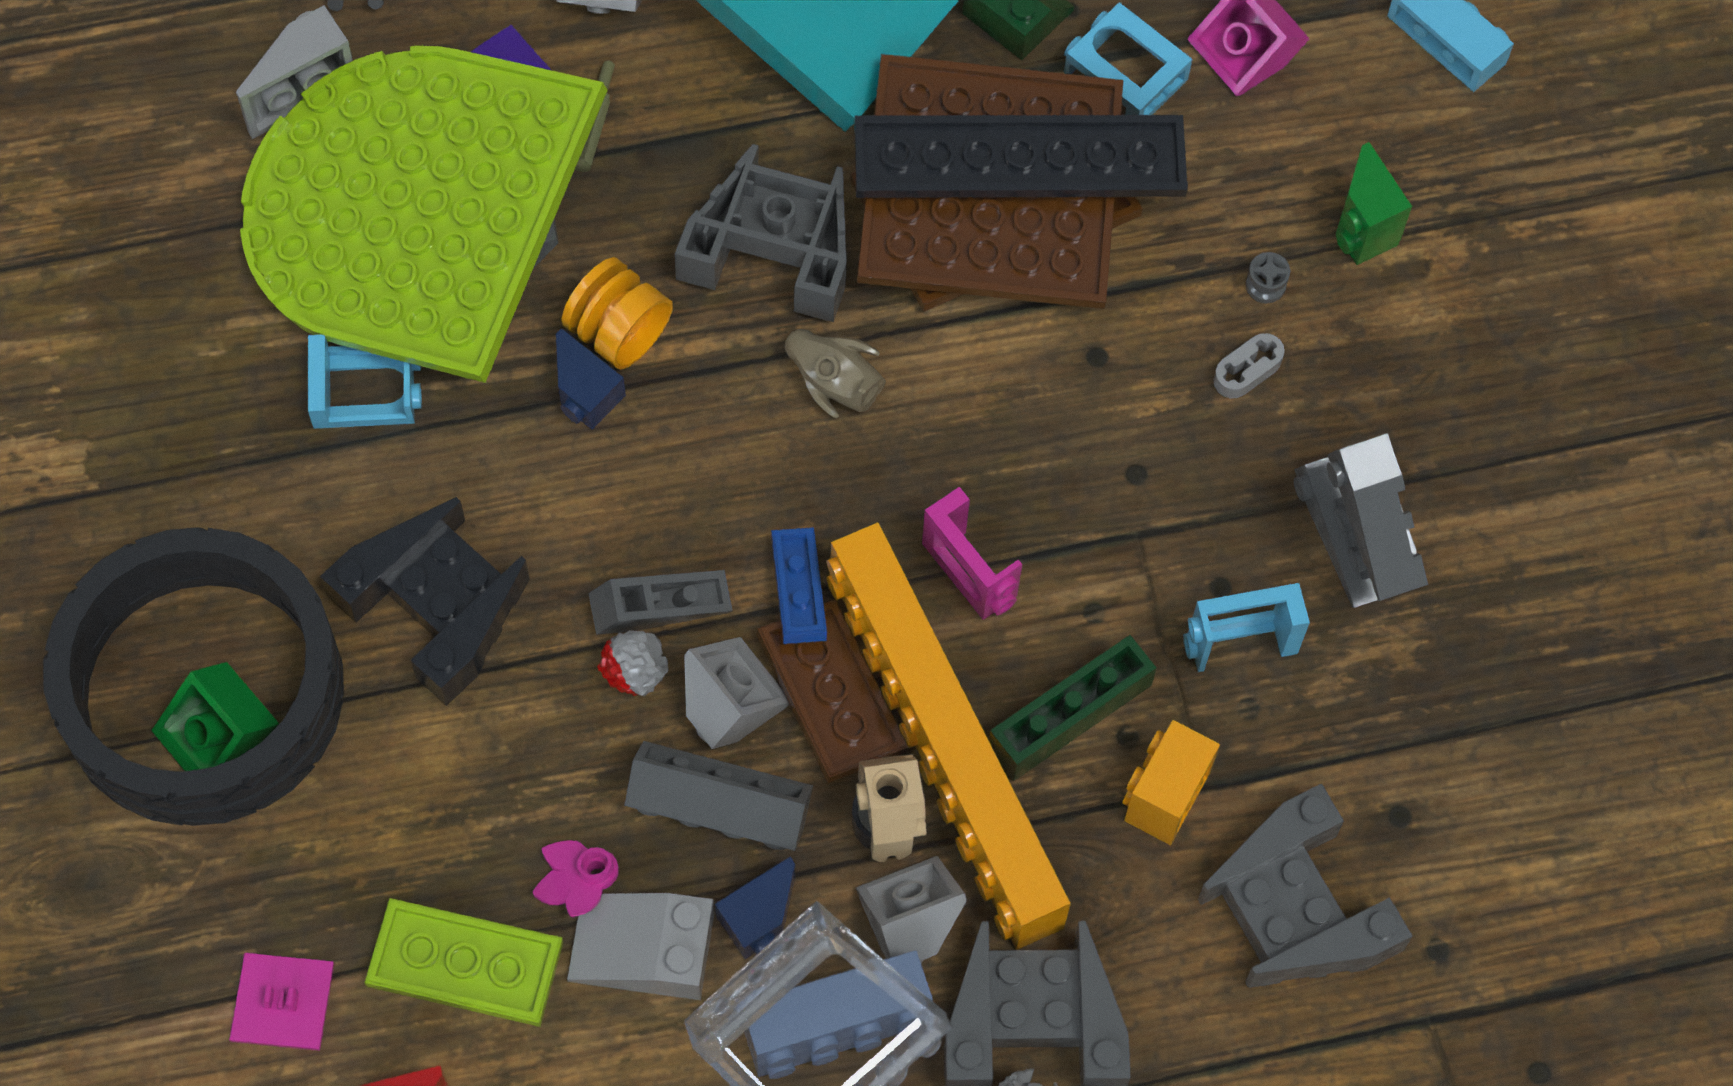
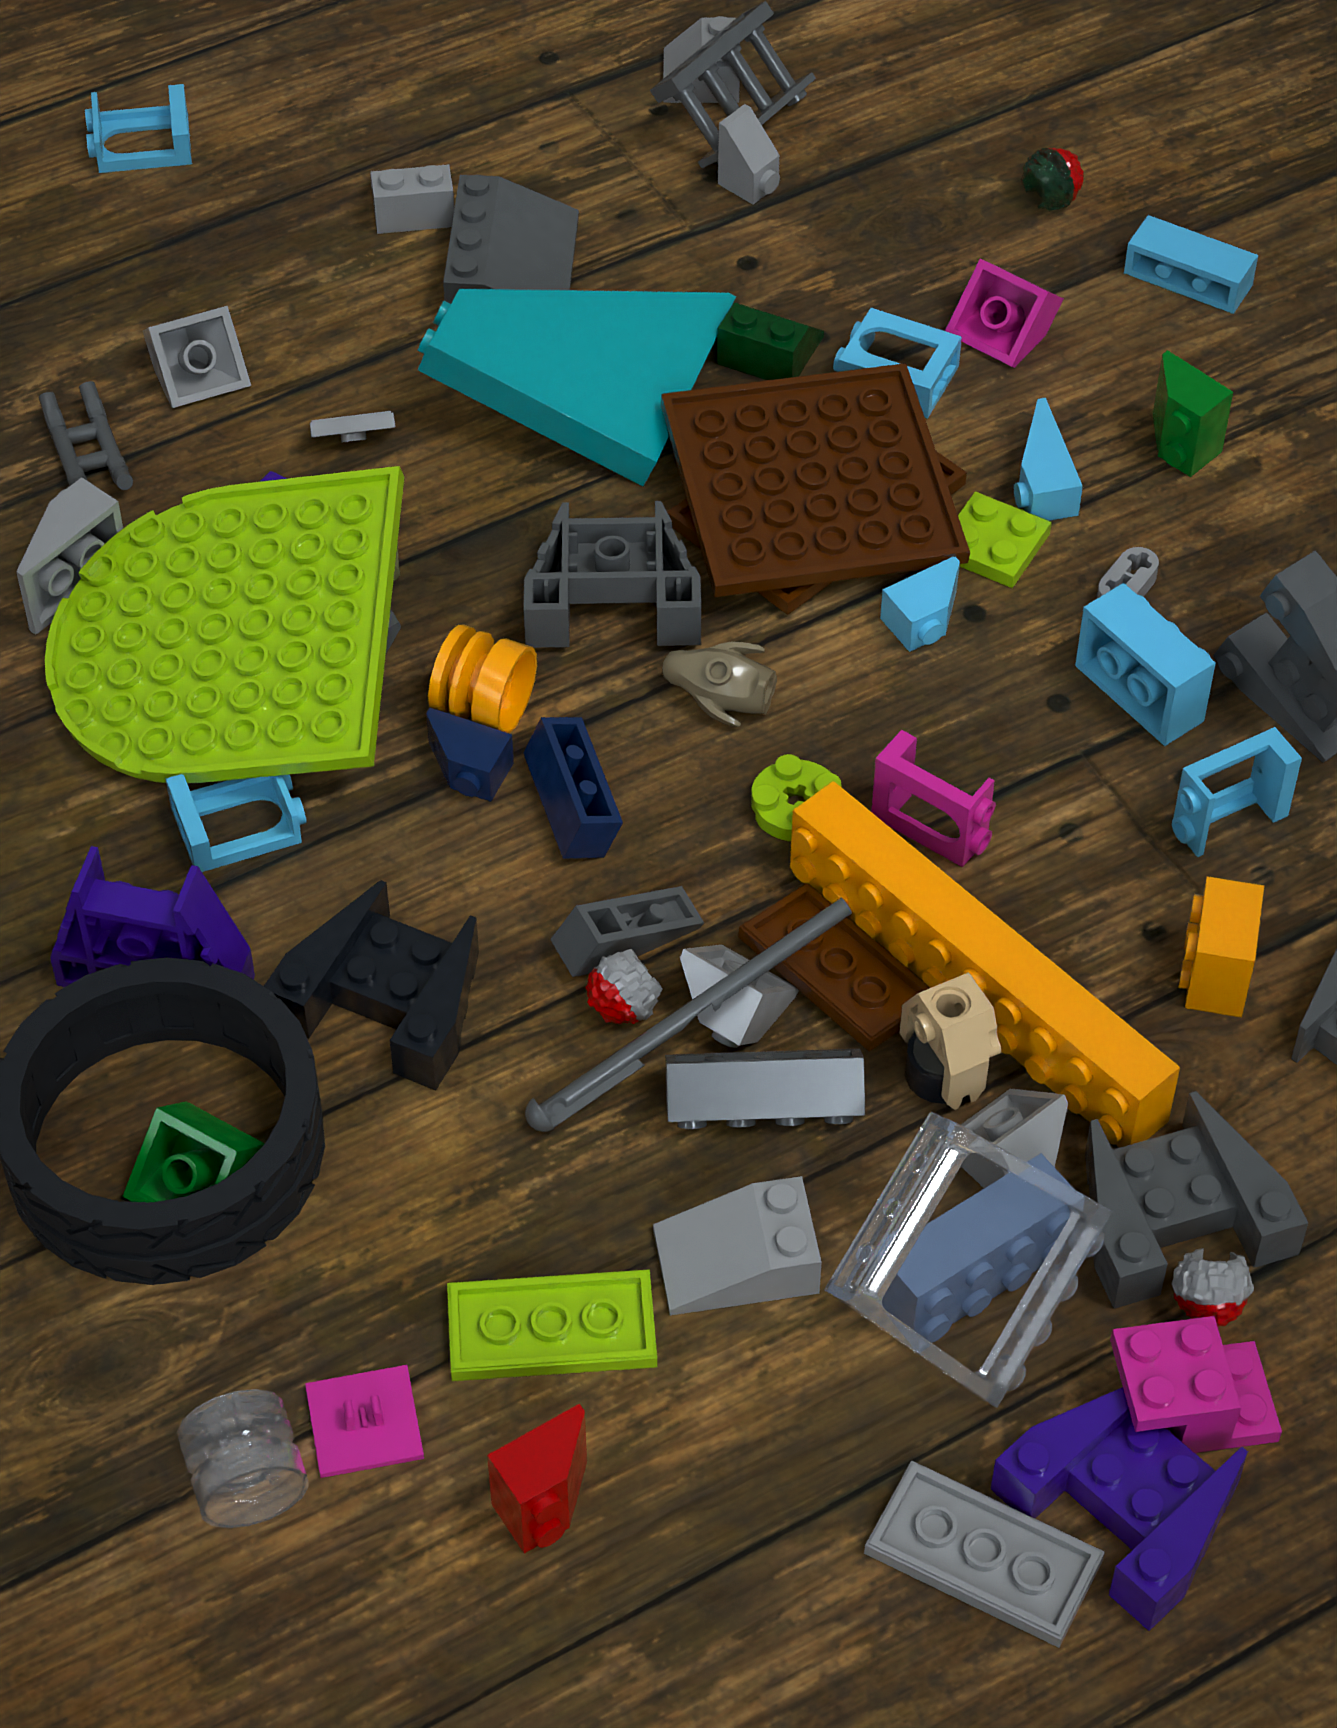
camera: 15 degrees left, 15 degrees down
dark pink plate [533,840,619,917] -> none
dark blue slope [715,857,795,959] -> none
blue tile [771,527,827,644] -> none
black plate [854,115,1188,198] -> none
dark green brick [989,635,1157,781] -> none
dark grey wheel [1245,252,1291,304] -> none
none -> dark purple wedge [50,846,255,987]
none -> clear wheel [177,1389,309,1528]
none -> dark blue brick [523,717,623,859]
none -> dark grey bar [525,897,852,1132]
none -> lime plate [751,754,841,841]
none -> medium azure slope [880,556,960,652]
none -> lime plate [958,491,1052,588]
none -> medium azure slope [1014,398,1083,521]
none -> medium azure brick [1075,583,1216,746]

